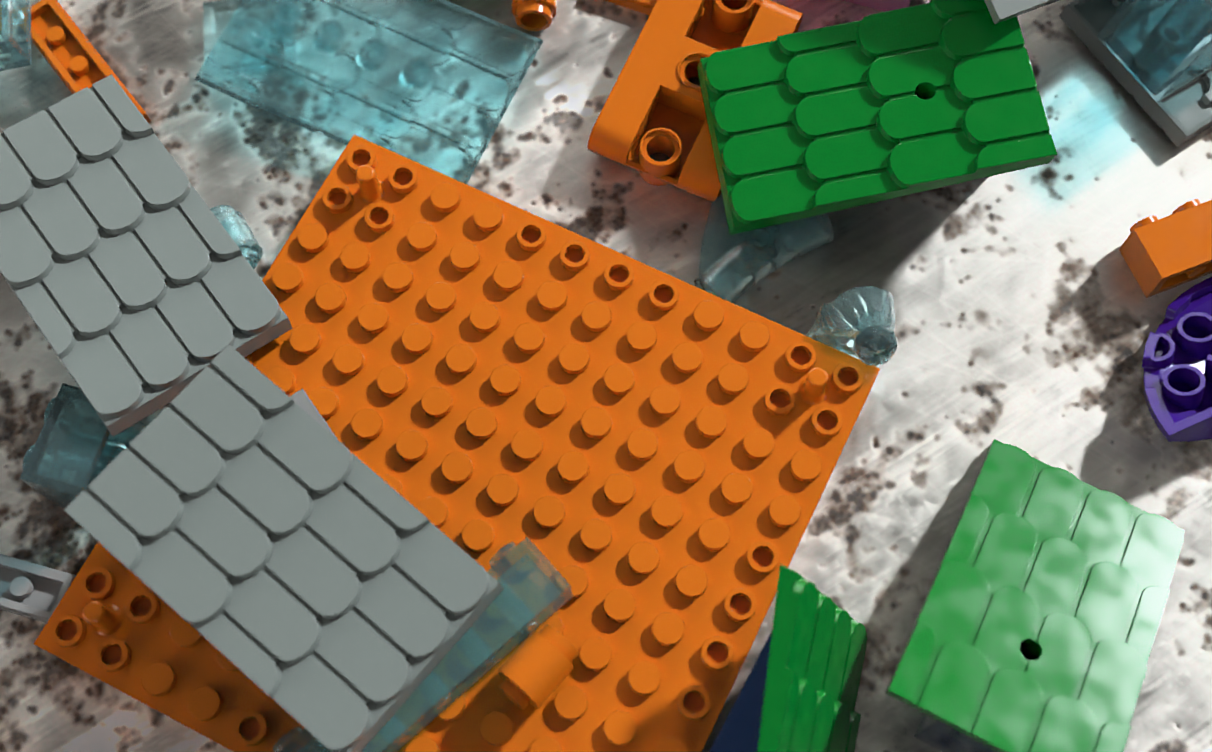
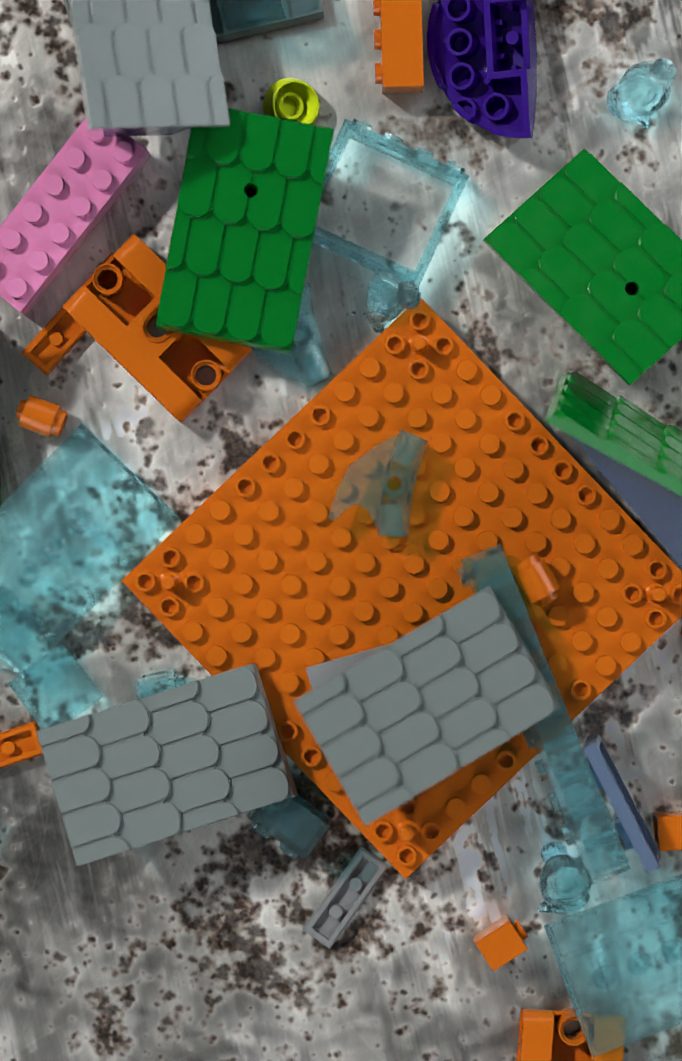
camera: 70 degrees left, 20 degrees up
none -> clear light blue tile [8,642,104,729]
none -> neon yellow hat [263,77,321,125]
none -> clear light blue window [313,118,469,291]
none -> clear light blue pin [329,430,428,536]

